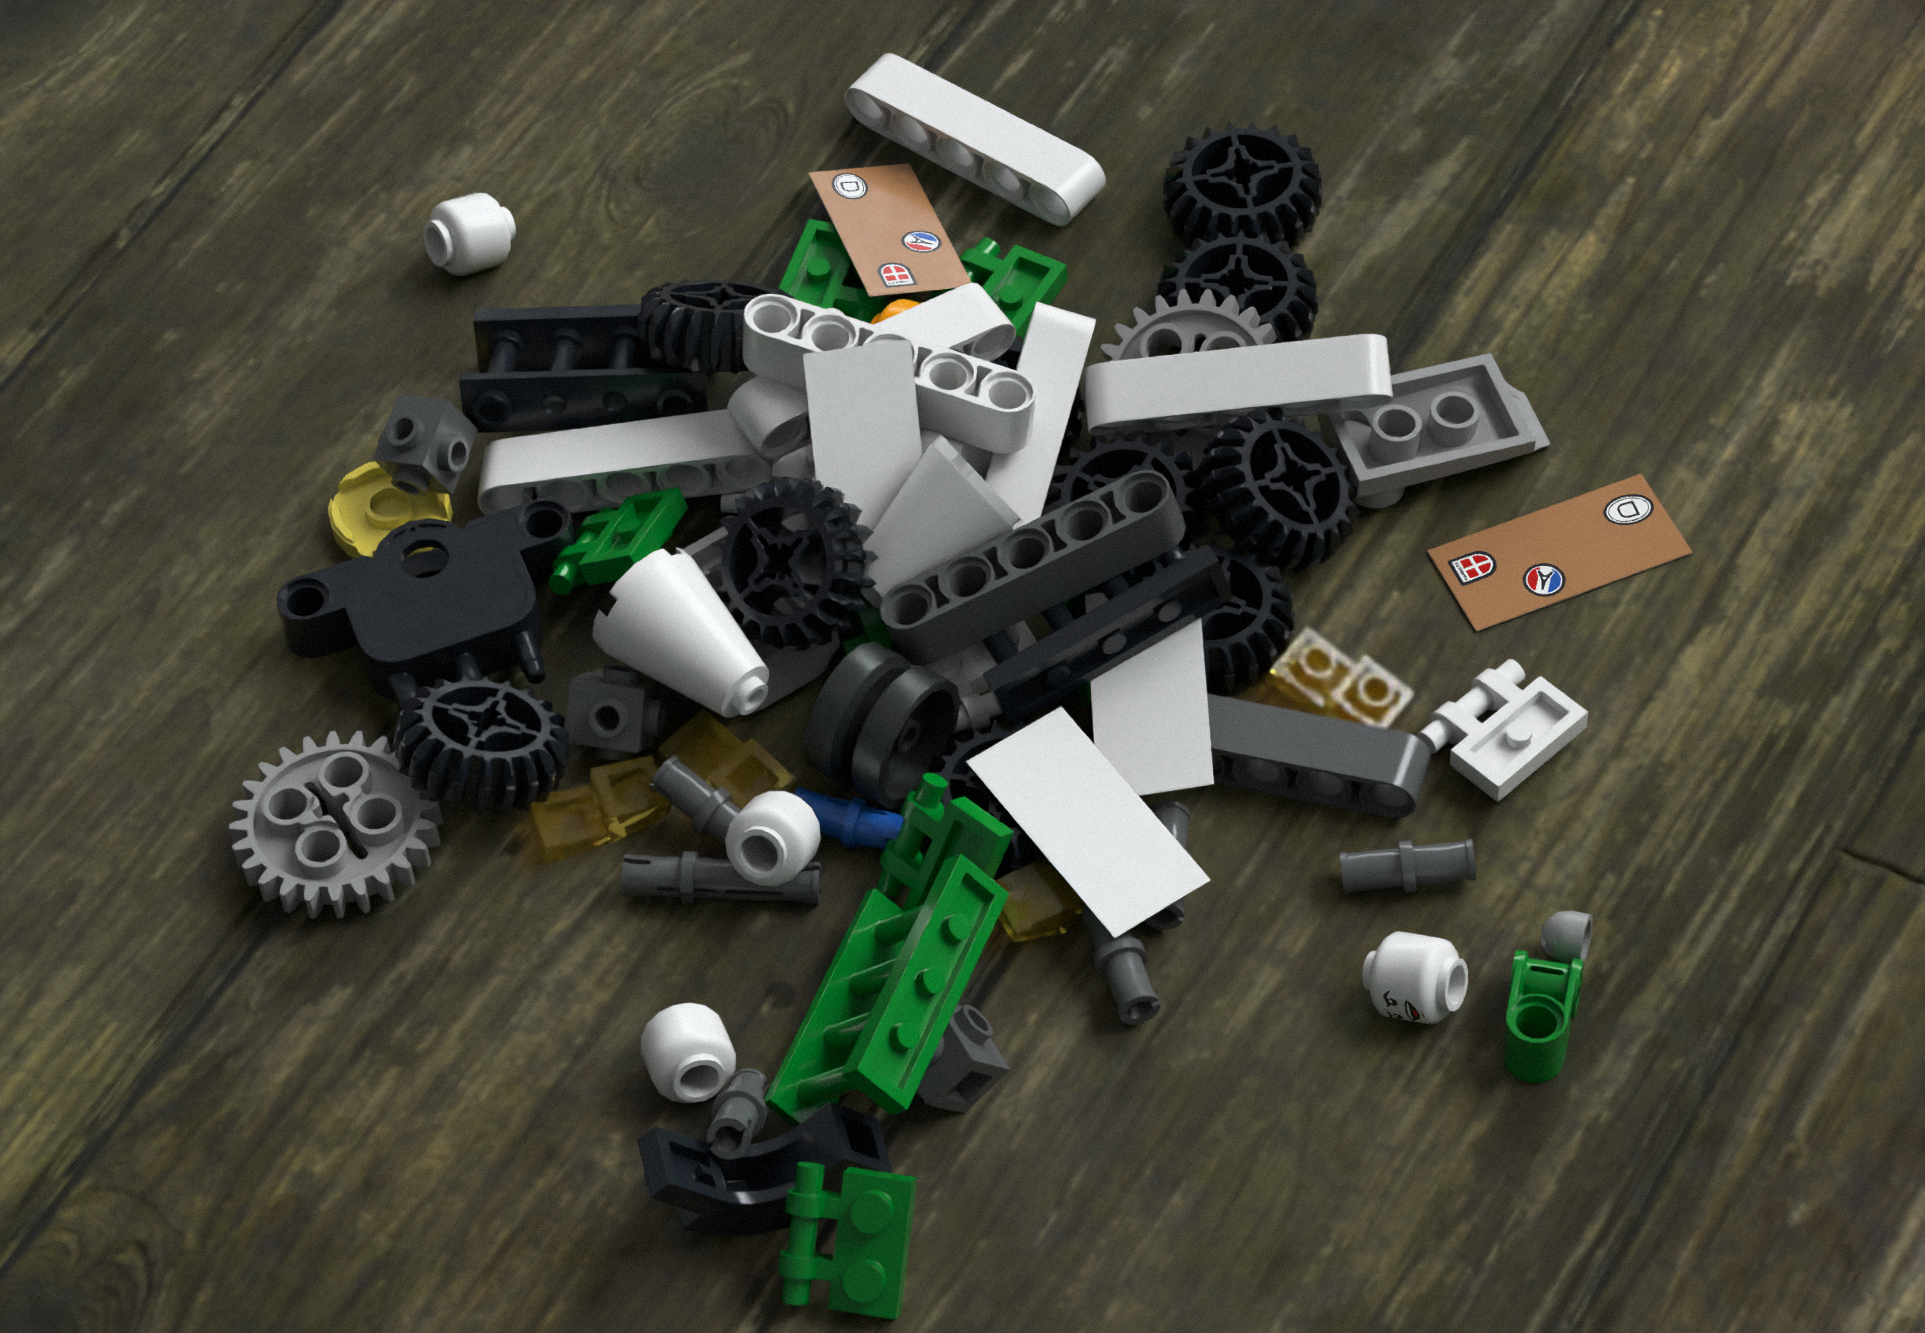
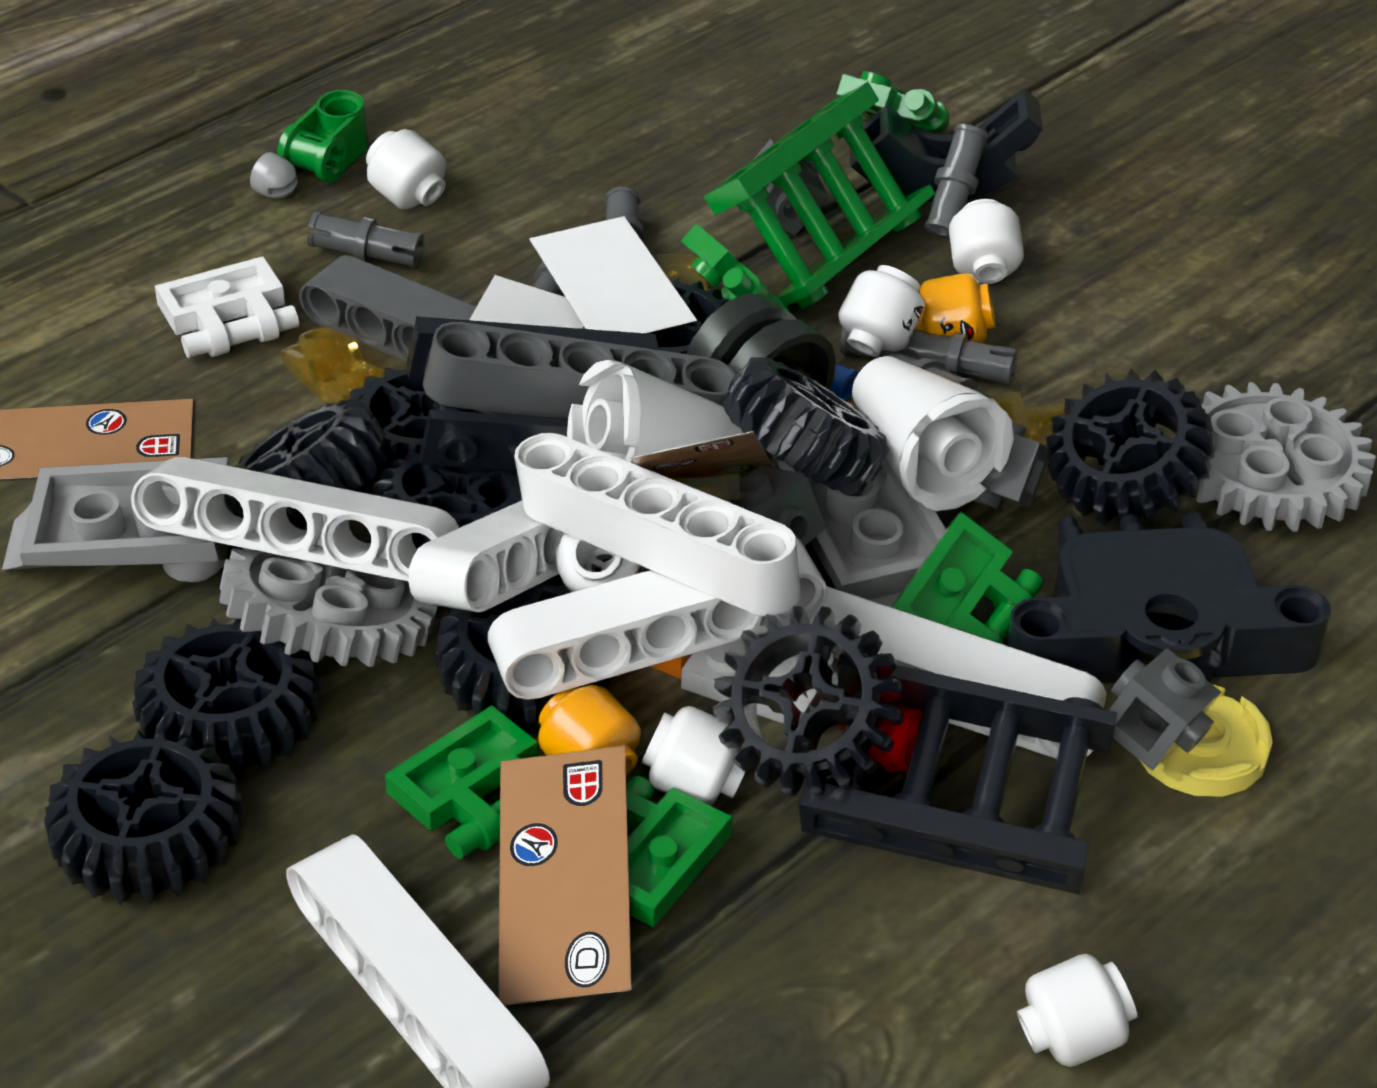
camera: 170 degrees left, 10 degrees down
none -> light orange head [915,273,996,343]

